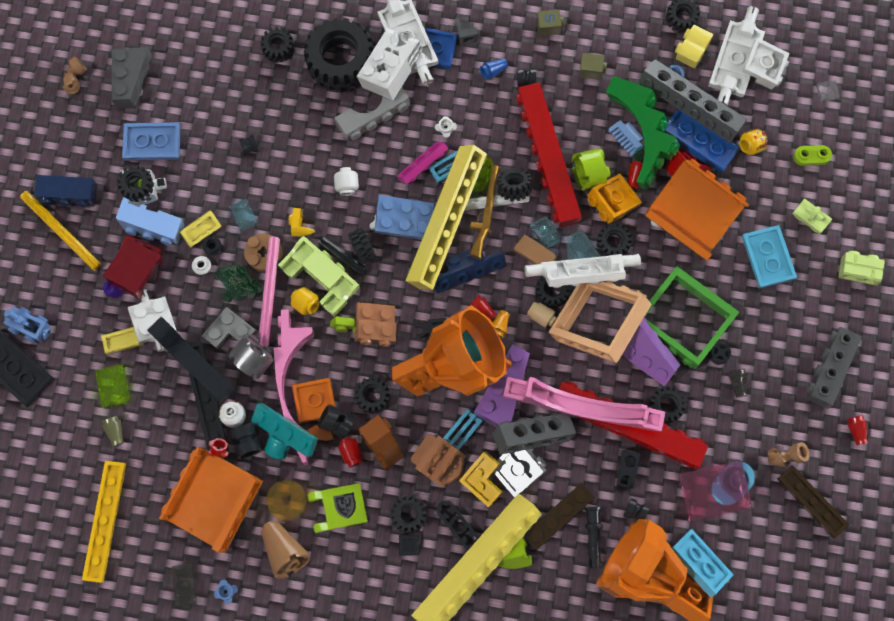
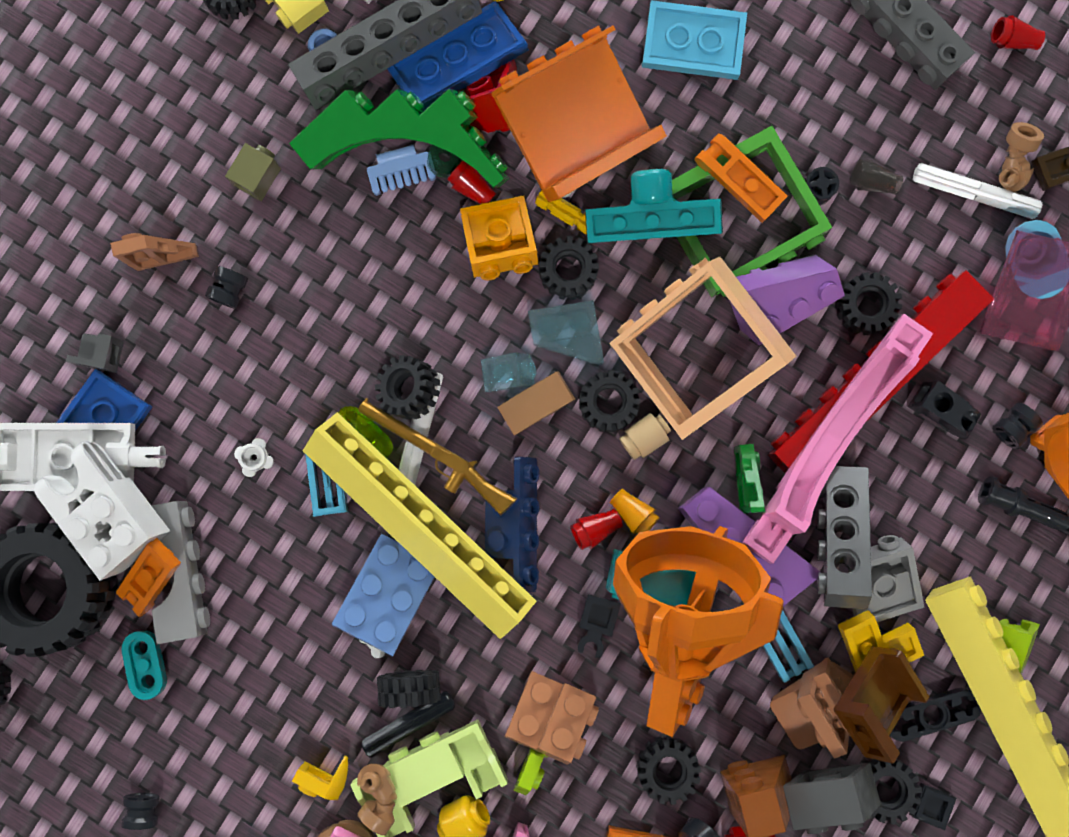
camera: 70 degrees left, 10 degrees up
white head [334,167,359,196] -> none
dark pink plate [396,141,448,184] -> none
blue cone [480,58,508,80] -> none
red brick [516,82,582,228] -> none
dark brown plate [523,483,595,551] -> none
white plate [525,254,641,288] -> none
olive brick [537,10,564,36] -> none
lime brick [572,149,611,191] -> none
none -> nougat wing [110,233,199,271]
none -> orange plate [116,538,181,617]
none -> teal plate [121,630,167,700]
none -> medium nougat arm [357,763,397,835]
none -> yellow axle [535,190,587,234]
none -> teal plate [585,169,723,243]
none -> orange plate [695,133,788,223]
none -> green wing [734,444,765,513]
none -> dark grey brick [783,762,881,834]
none -> reddish brown panel [833,646,930,764]
none -> white axle [913,163,1042,219]

